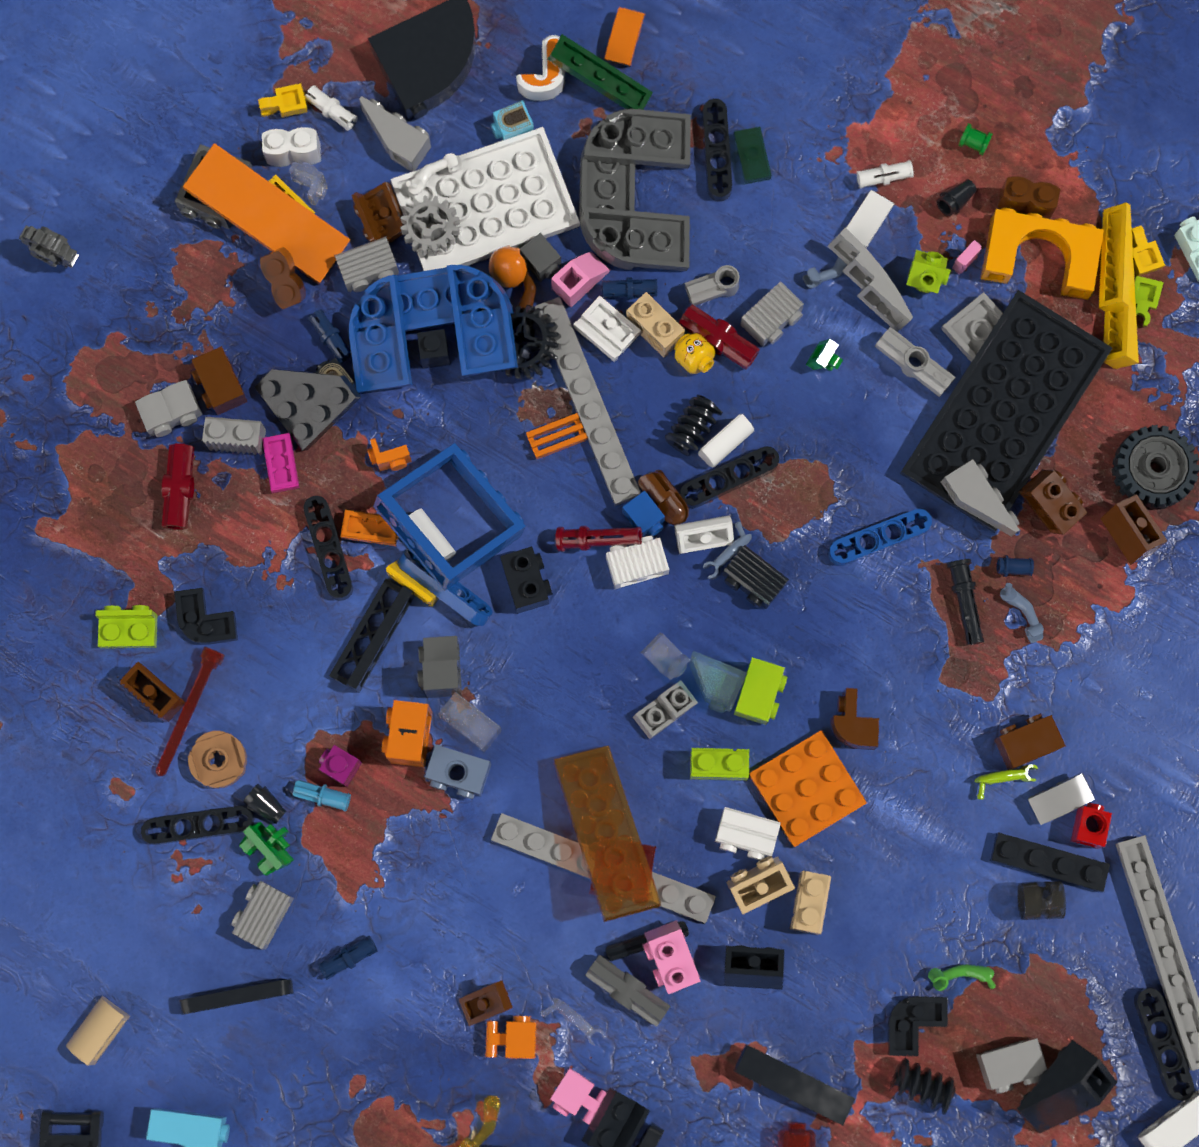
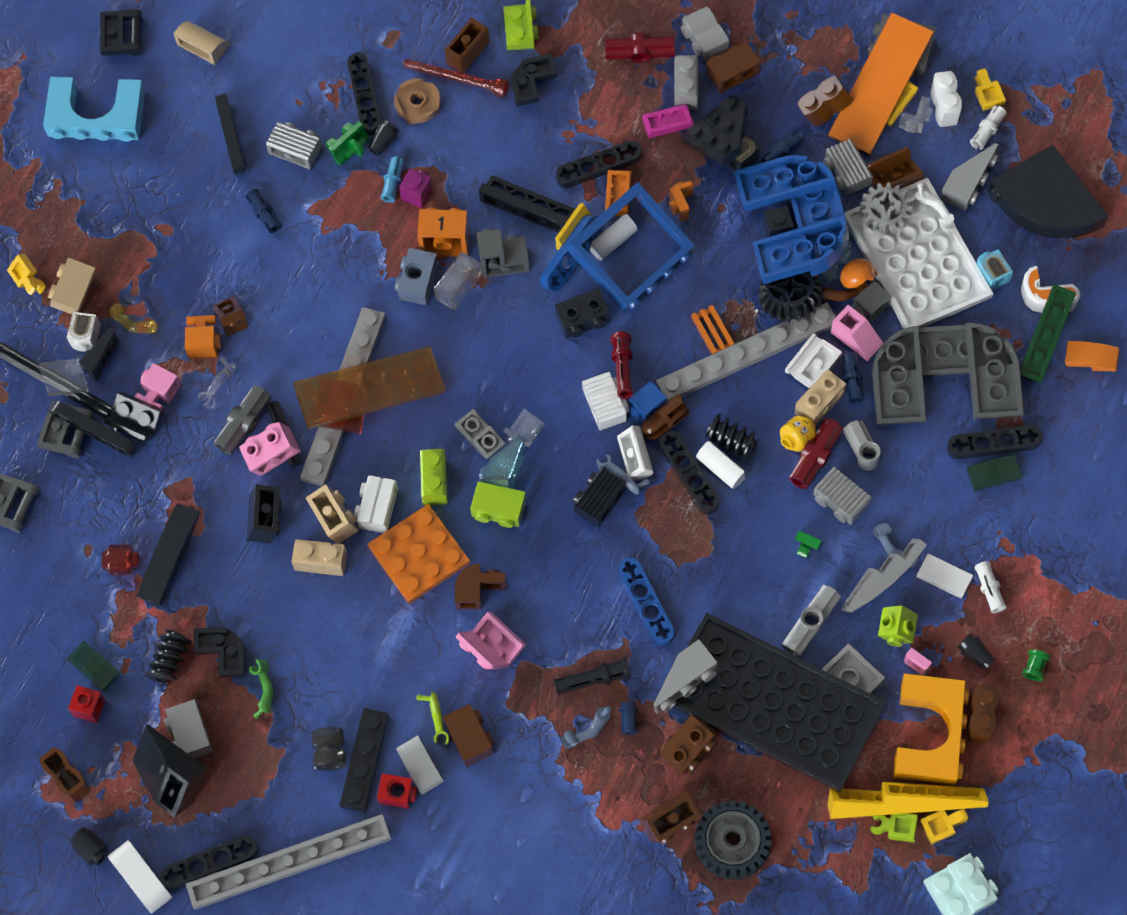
camera: 90 degrees right, 10 degrees down
none -> bright pink bracket [456,612,526,670]

